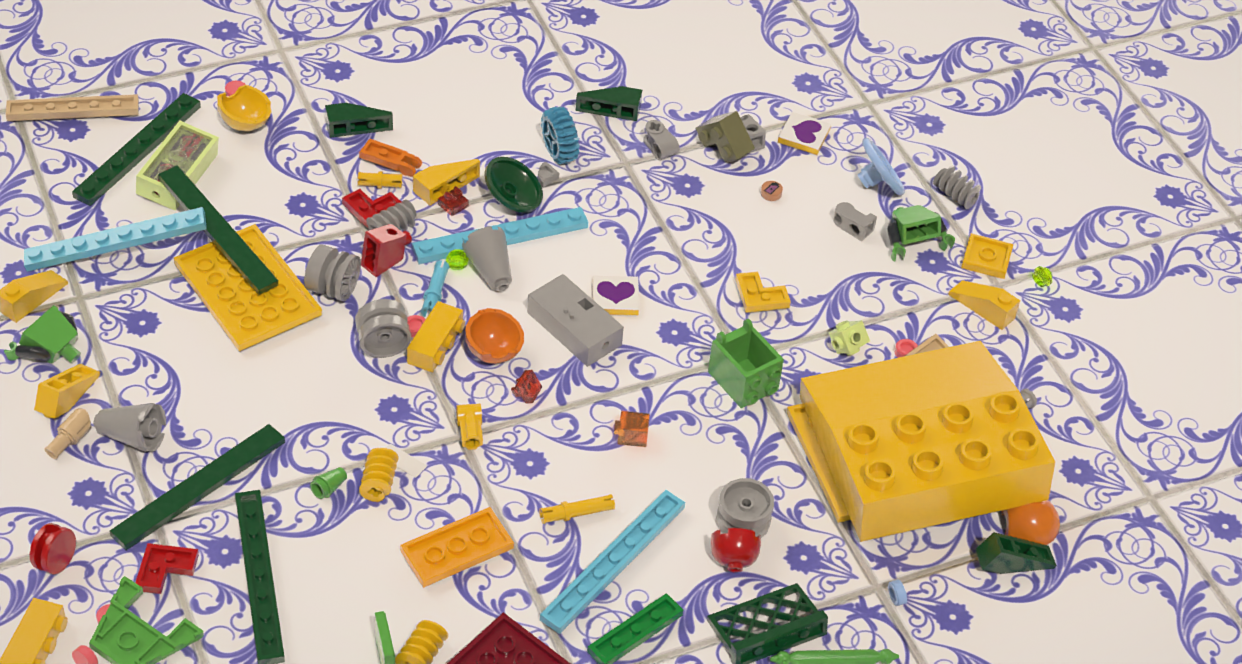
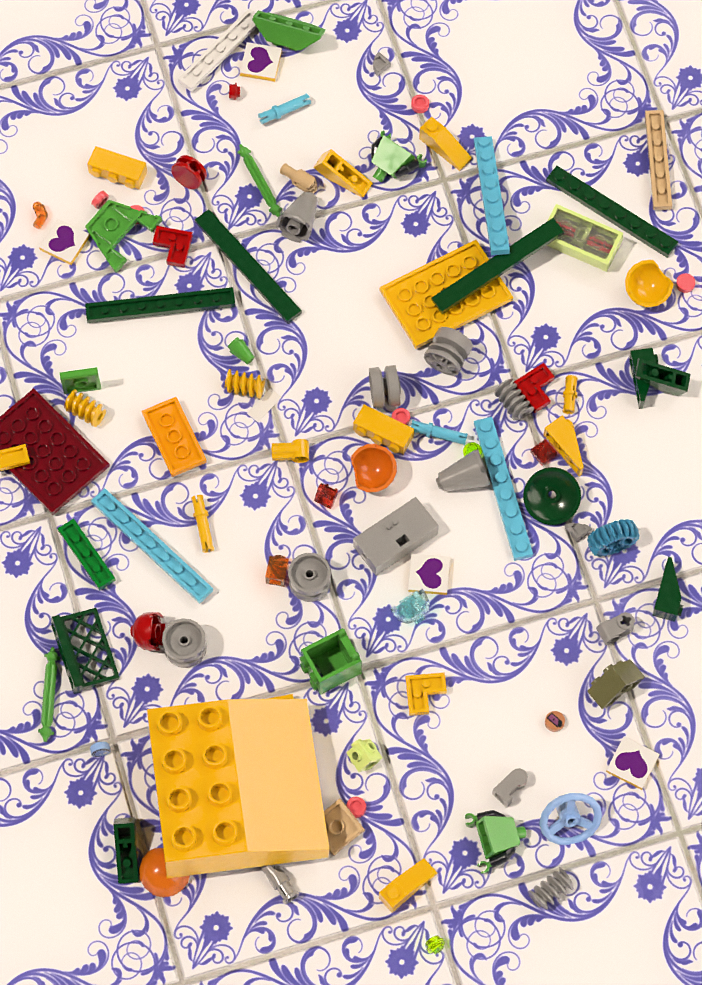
camera: 100 degrees right, 20 degrees up
orange hinge [359,139,423,177] -> none
red torso [361,224,412,277] -> none
light grey leg [740,114,766,153] -> none
yellow tile [961,233,1014,279] -> none
none -> bright green wheel [237,144,282,217]
none -> light grey wheel [288,553,331,602]
none -> clear light blue cylinder [390,588,430,625]
none -> dark green slope [635,358,691,396]

